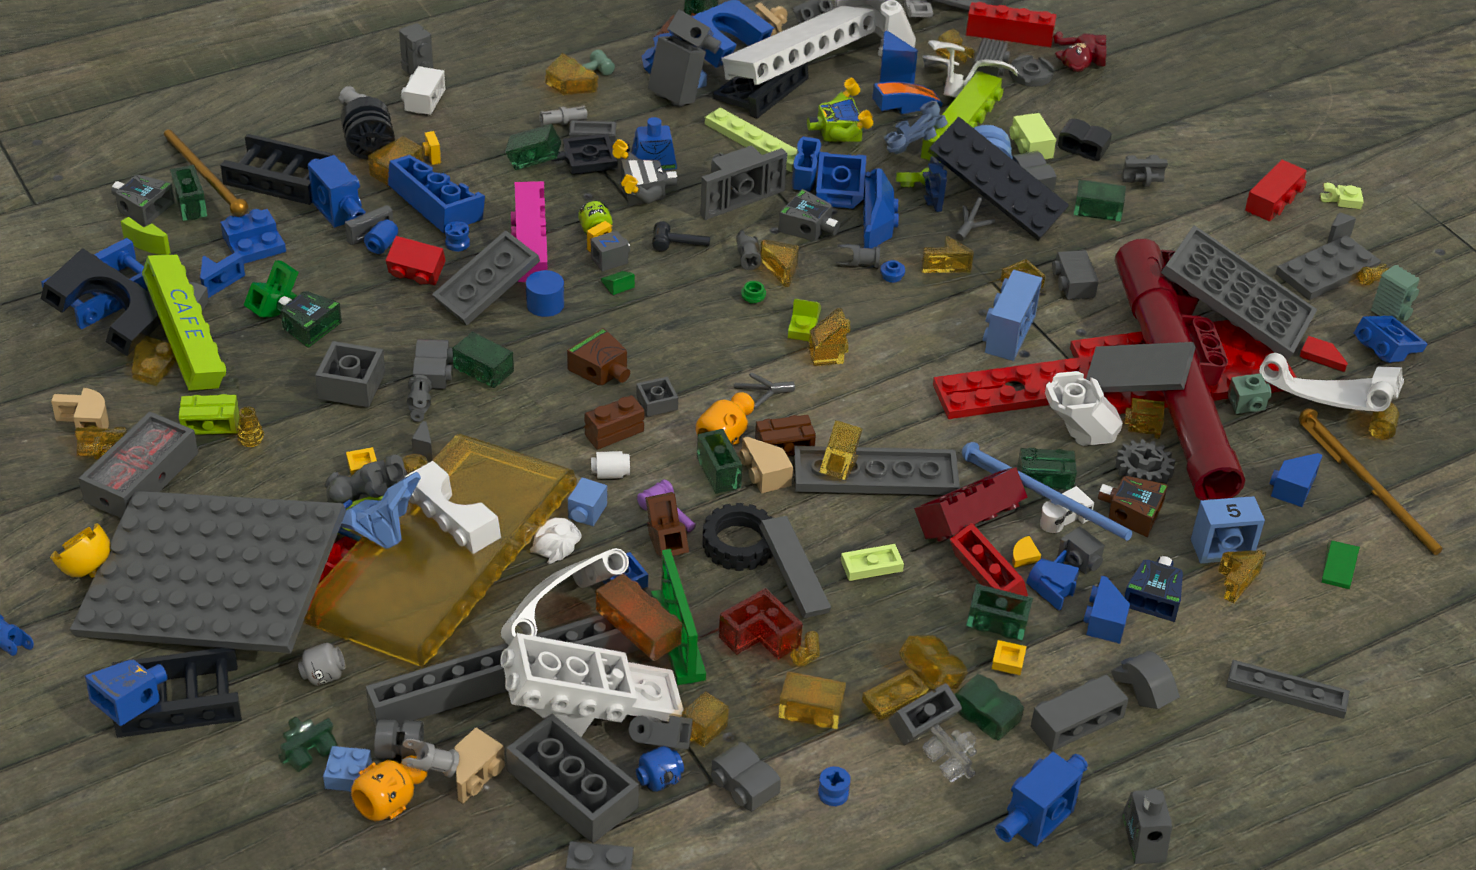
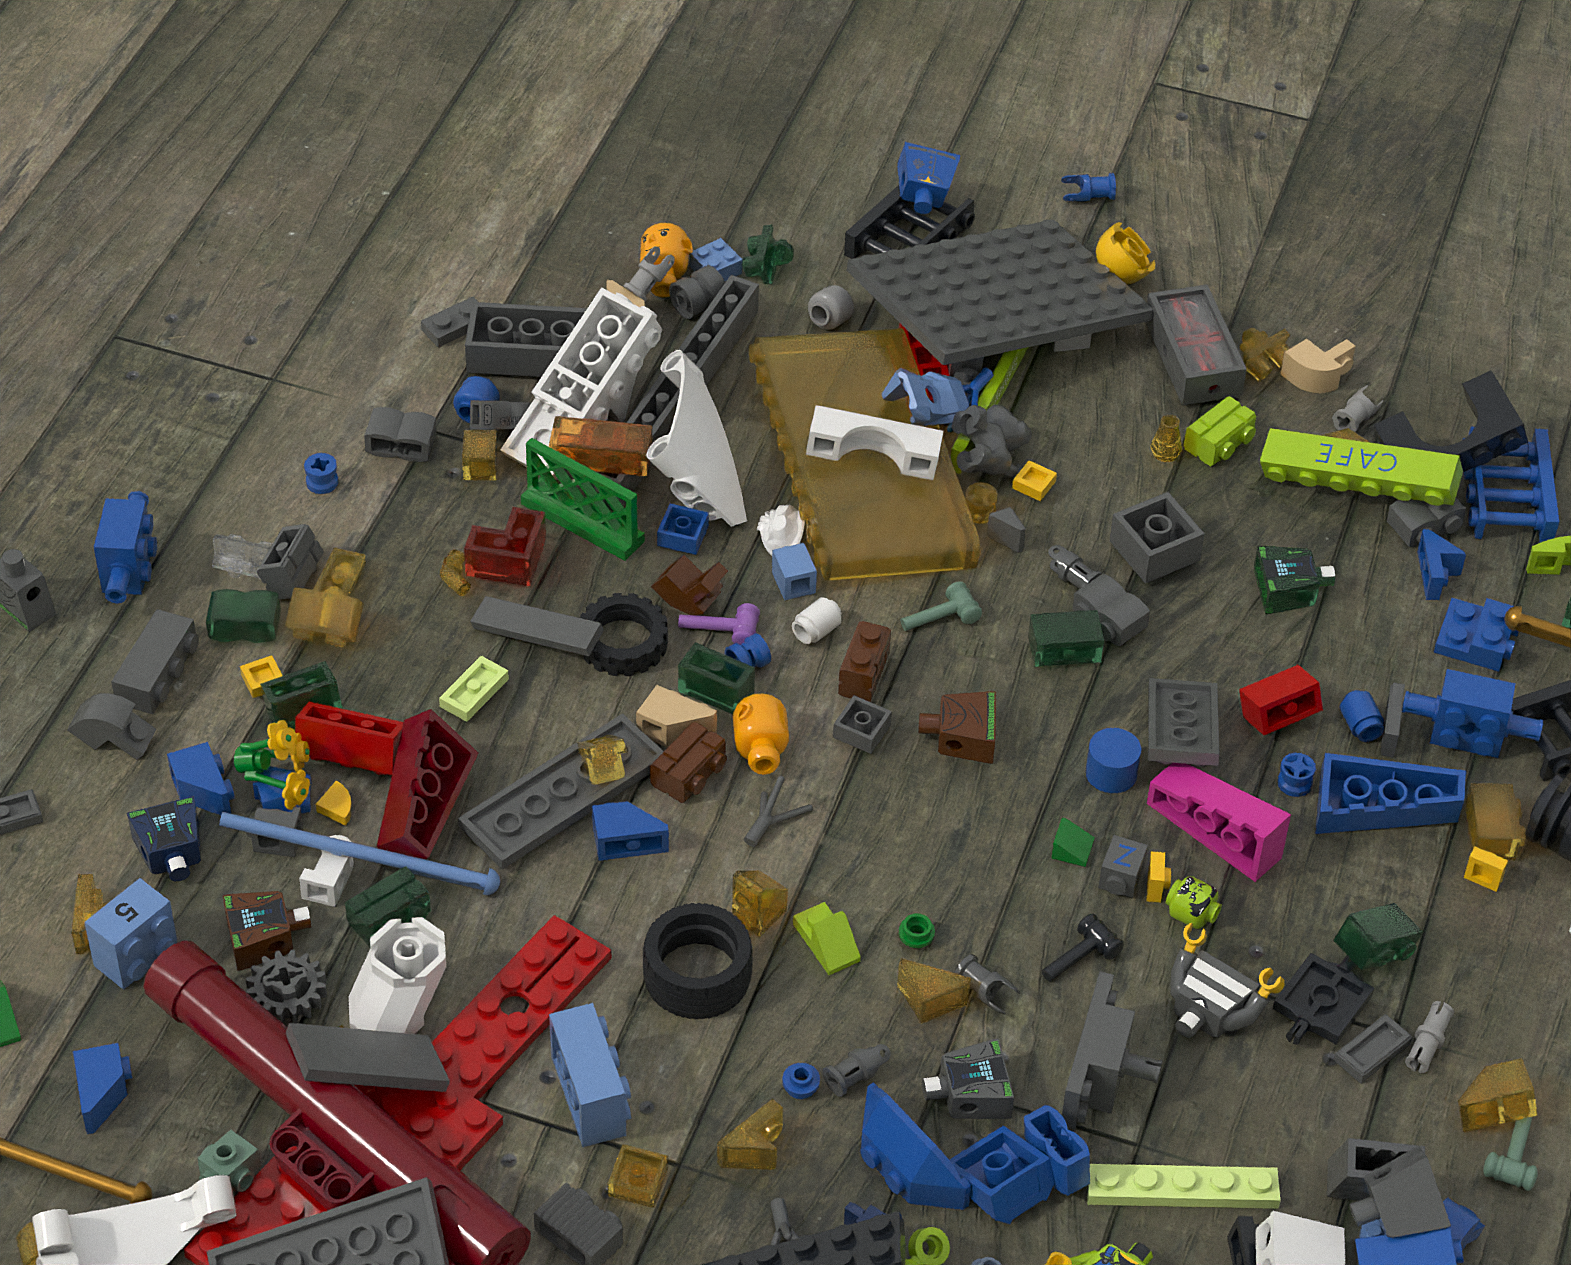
camera: 140 degrees right, 5 degrees up
green brick [243,260,299,317] -> none
blue torso [631,117,677,170] -> none
clear yellow brick [778,671,846,729] -> none
none -> plant [234,720,310,810]
none -> blue slope [592,801,669,861]
none -> black tyre [643,903,753,1019]
none -> blue wheel [725,633,771,678]
none -> sand green piece [900,581,982,631]
none -> light grey piece [1332,385,1383,435]

